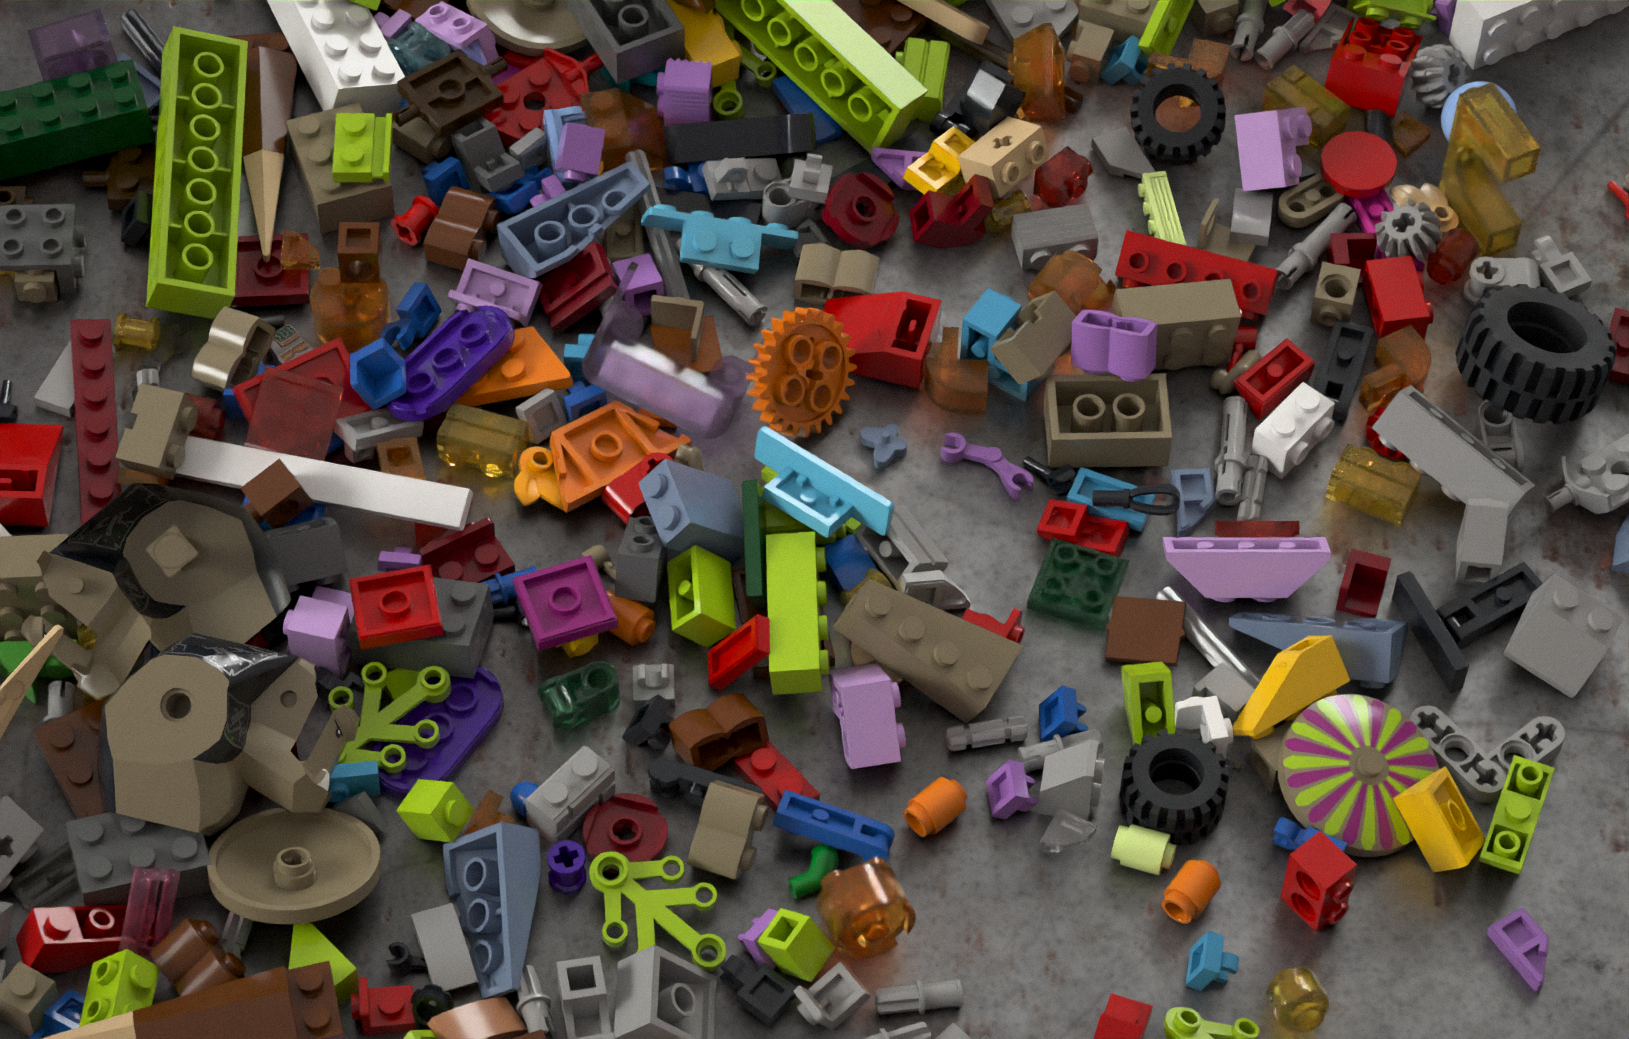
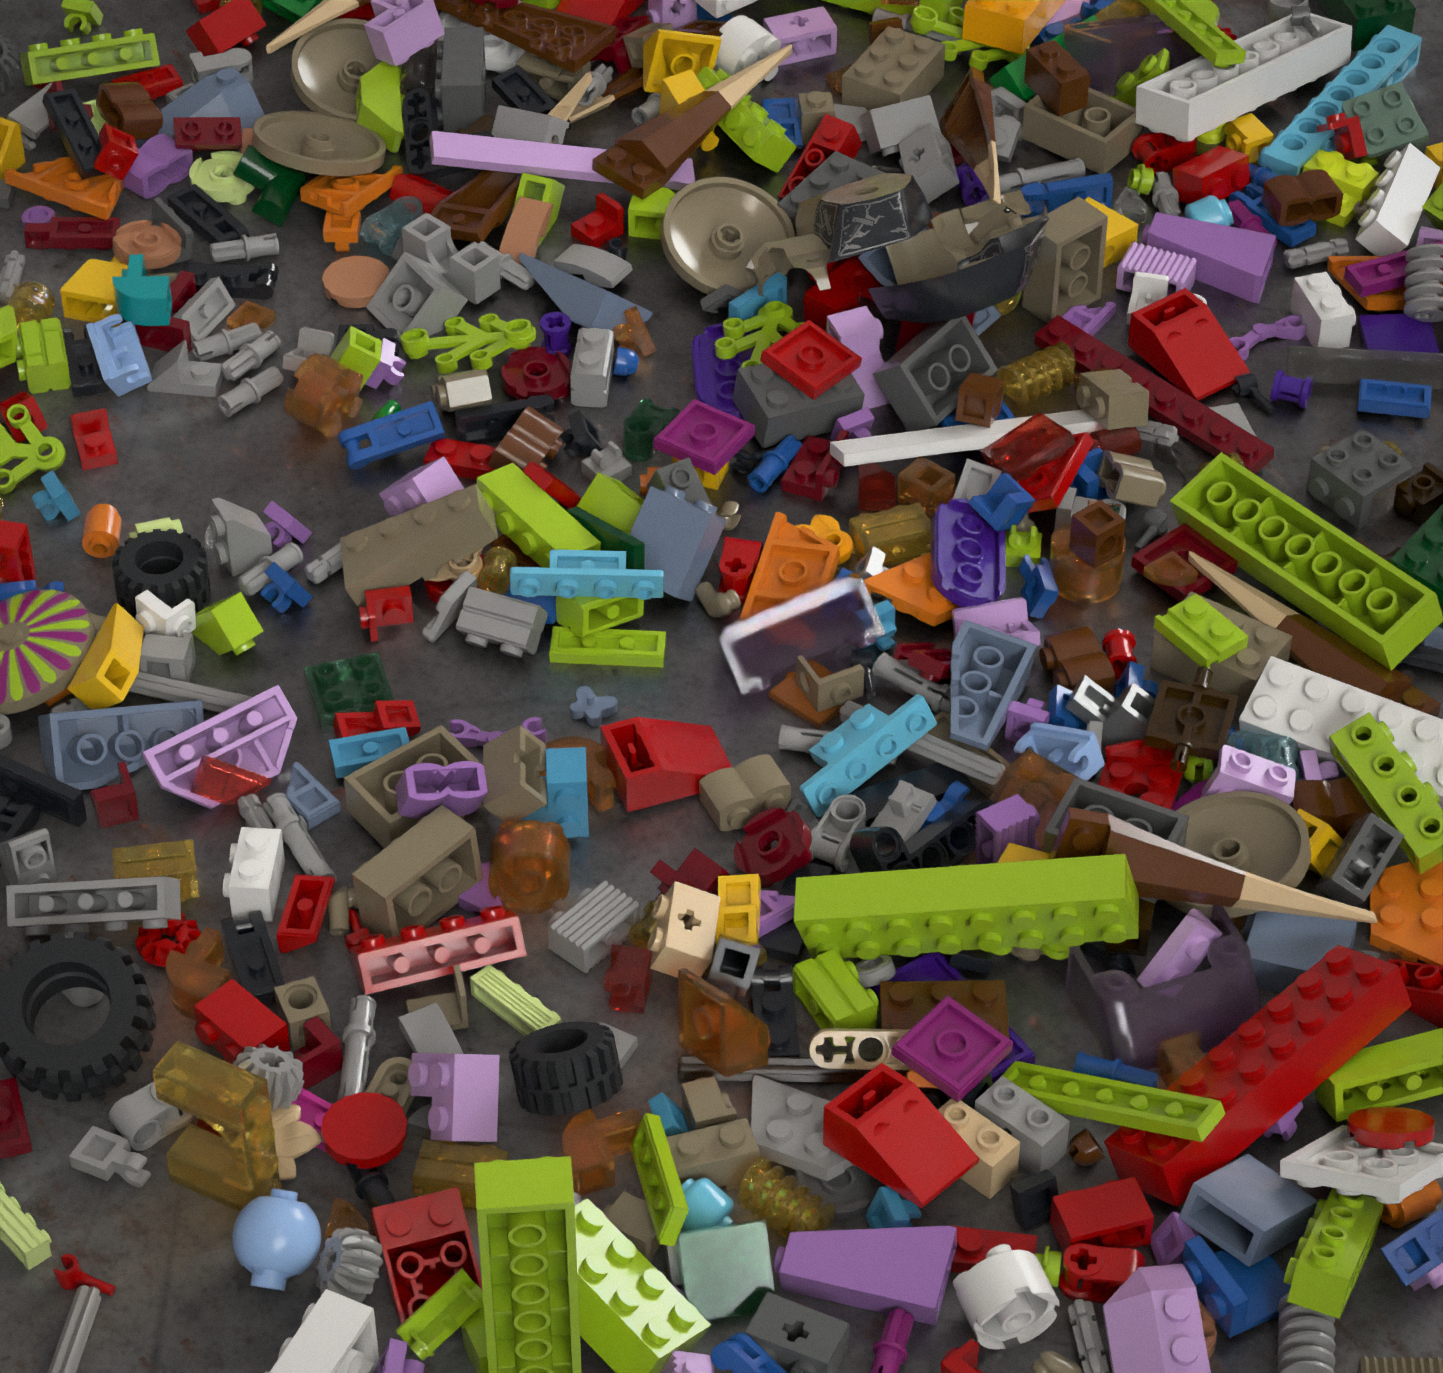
camera: 145 degrees right, 10 degrees down
clear pink tile [119,867,180,956] -> none
reddish brown brick [150,918,246,997] -> none
lime brick [396,779,475,843] -> none
black plate [411,984,454,1026] -> none
medium lavender brick [554,122,606,183] -> none
medium lavender brick [612,253,664,320] -> none
orange gear [746,307,857,437] -> none
light grey tile [788,153,833,204] -> none
orange brick [903,777,967,837] -> none
black piece [1092,484,1181,516] -> none
reddish brown piece [1105,596,1187,667] -> none

